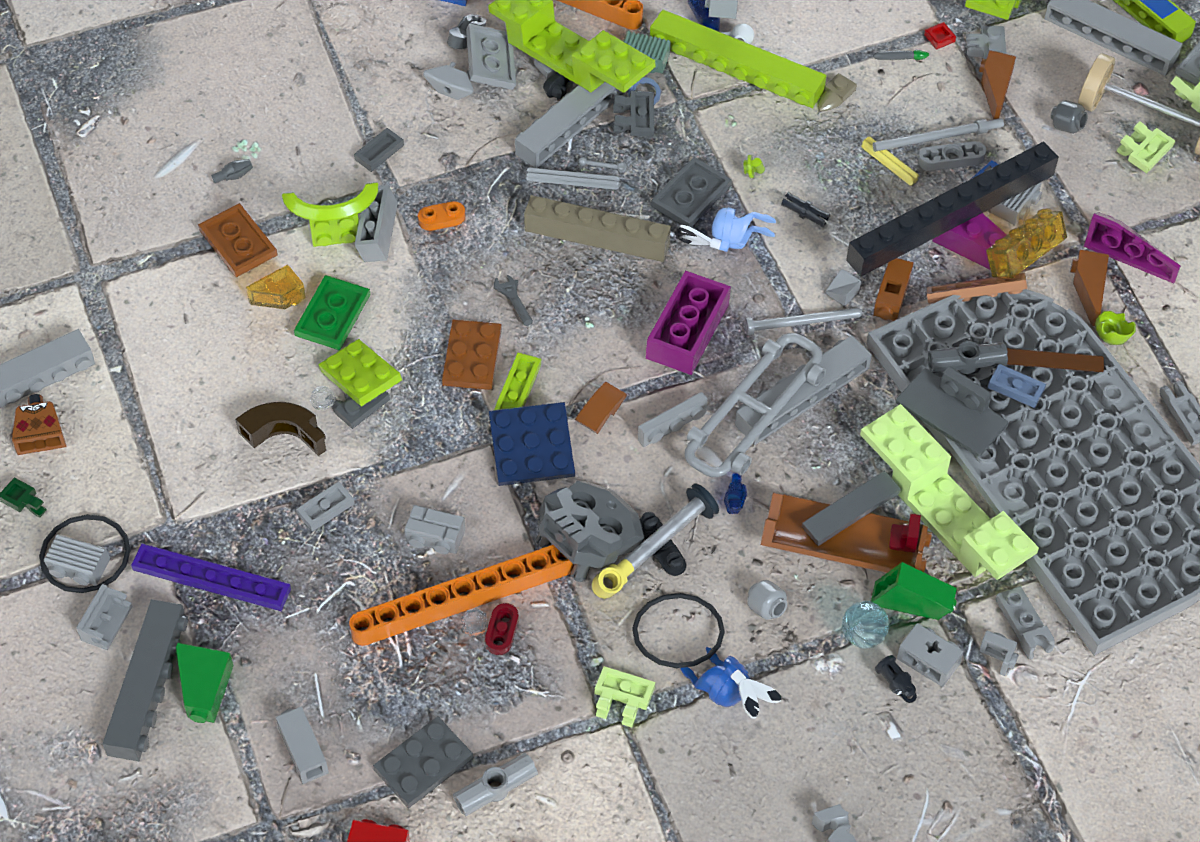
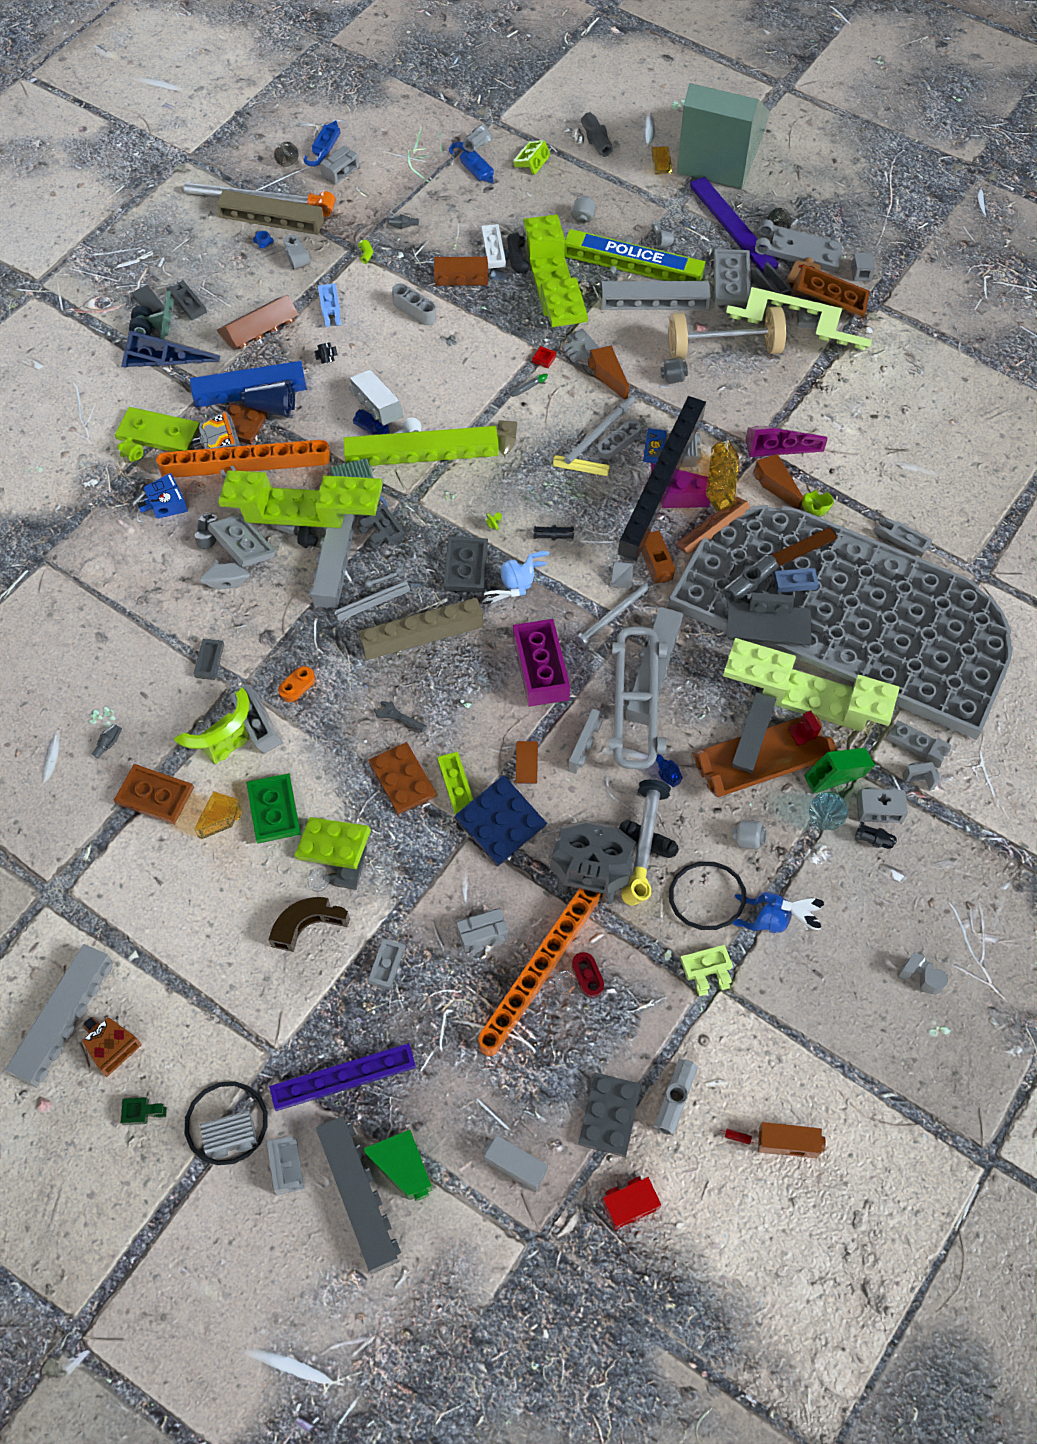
camera: 35 degrees left, 5 degrees up
yellowish green plate [1117,121,1175,173] -> none

